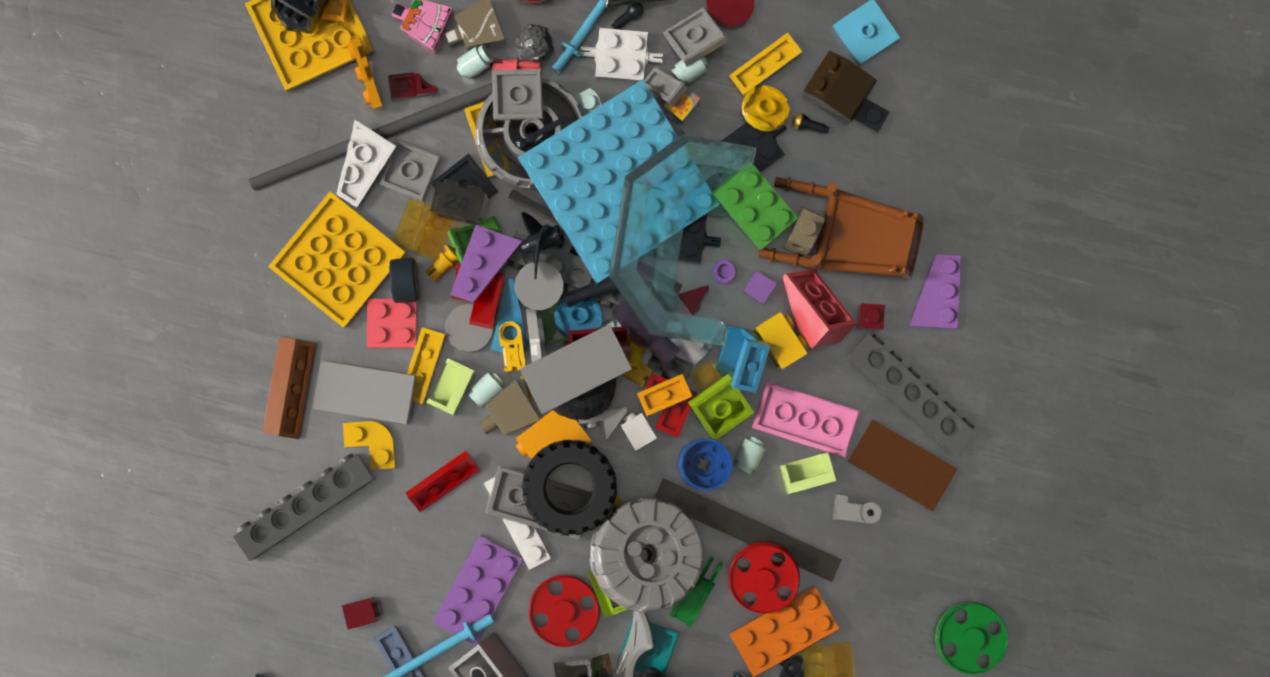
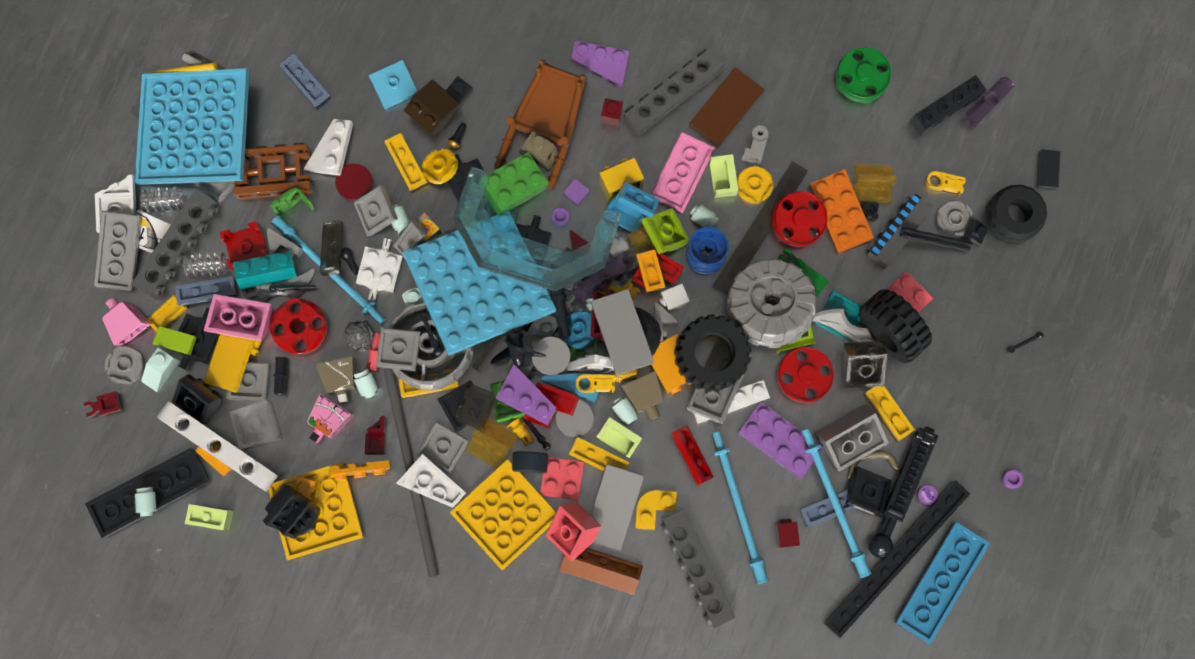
camera: 85 degrees left, 5 degrees down
coral slope [783,269,857,349] -> none
none -> black piece [522,416,551,450]
none -> coral slope [546,502,601,561]
none -> medium azure bar [712,431,769,584]
none -> yellow tile [737,166,773,204]

